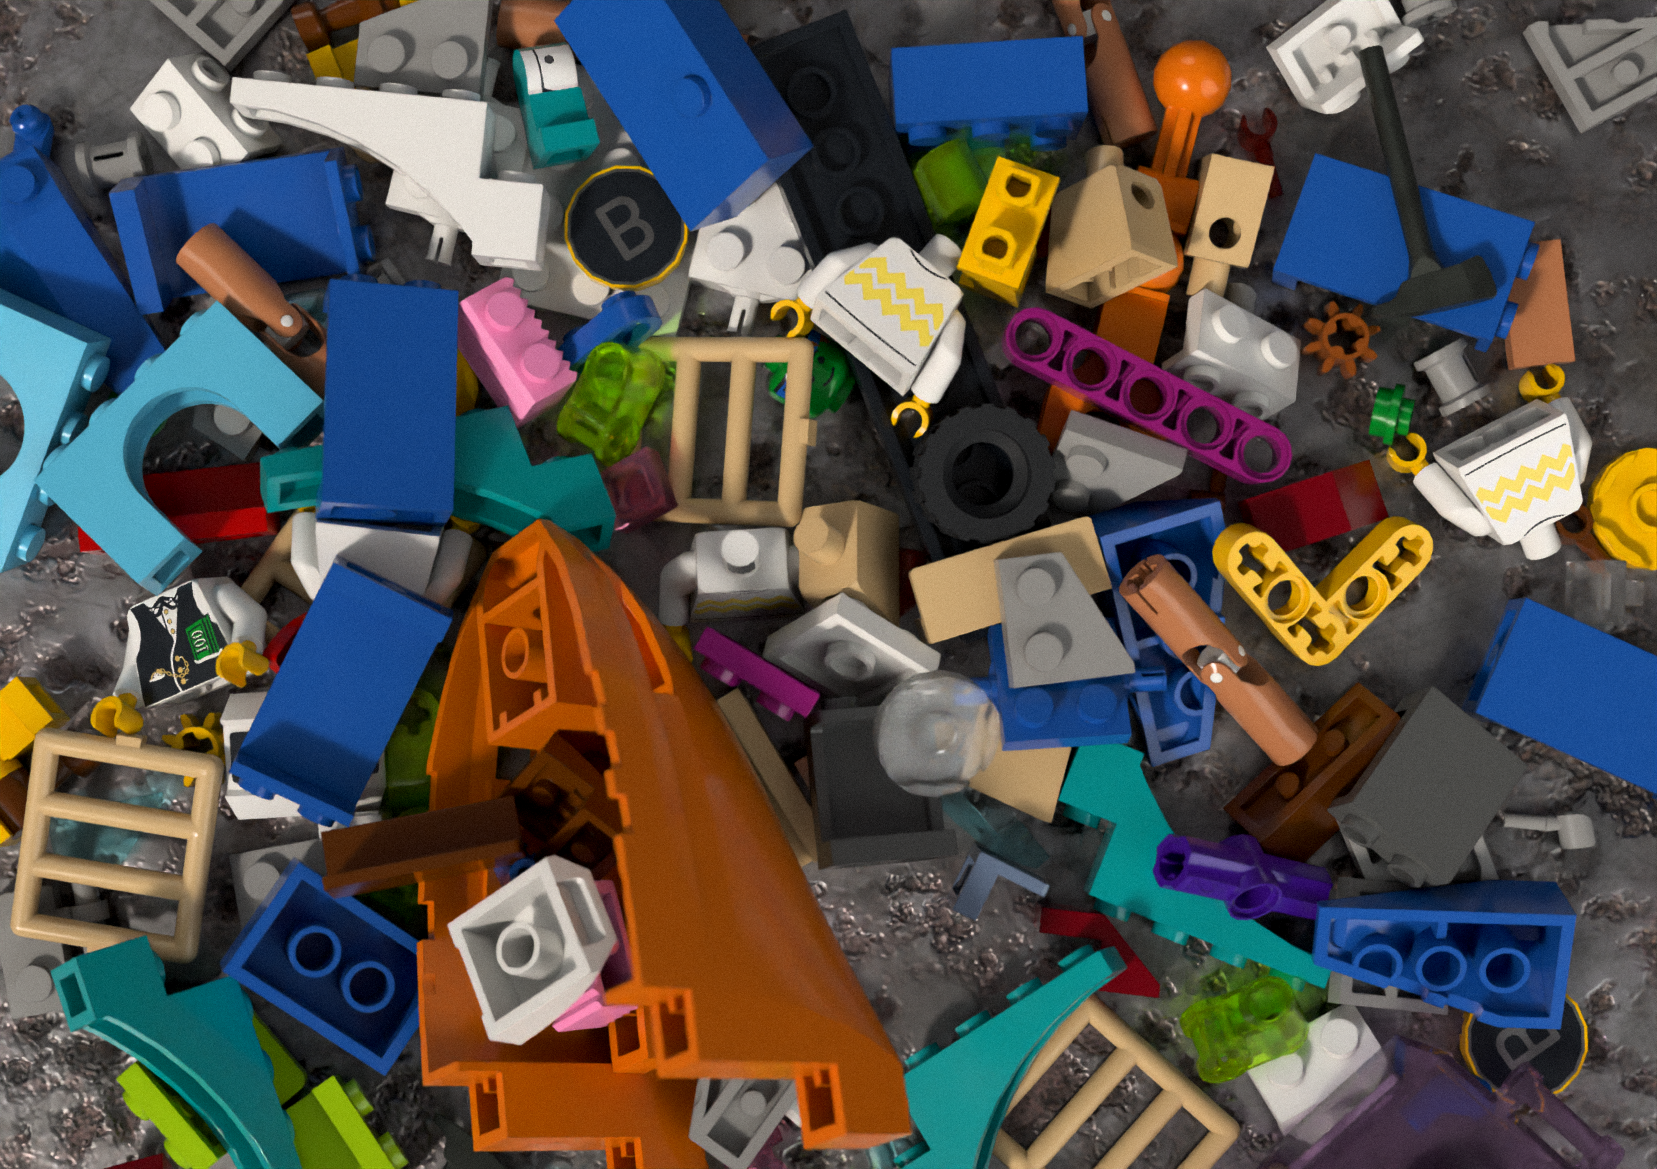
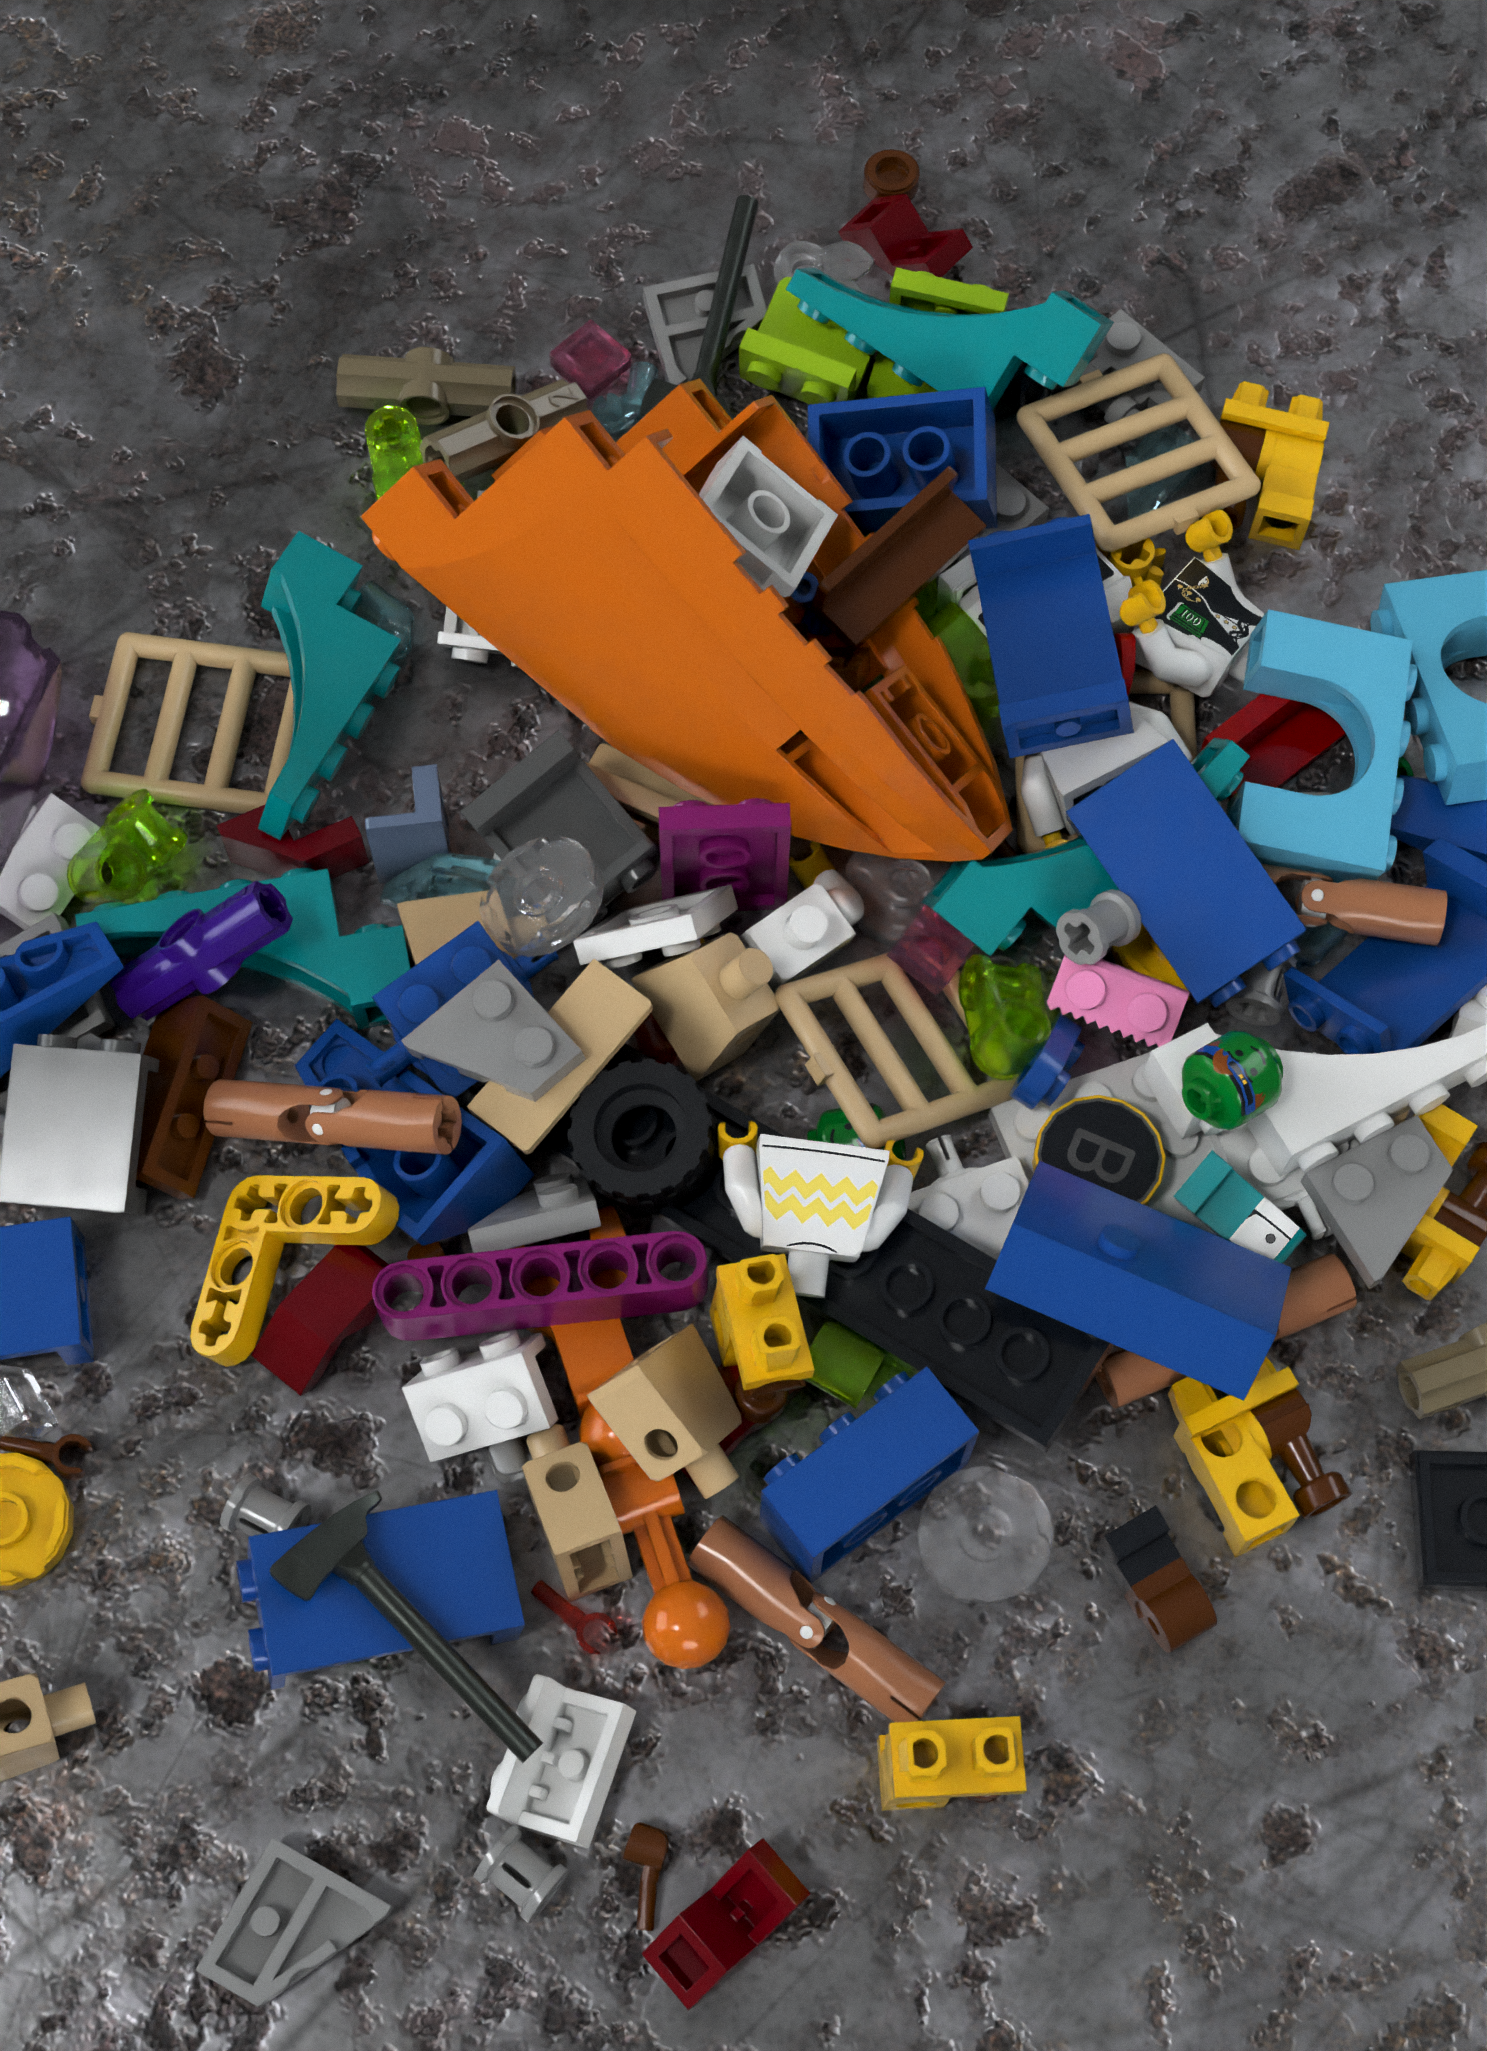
camera: 145 degrees right, 20 degrees down
dark orange gear [1300,301,1380,380] -> none
green plate [1369,383,1416,446] -> none
white torso [1386,364,1592,560] -> none
nougat tile [1504,239,1575,371] -> none
none -> light grey bush [1056,889,1142,965]
none -> green head [1181,1031,1283,1130]

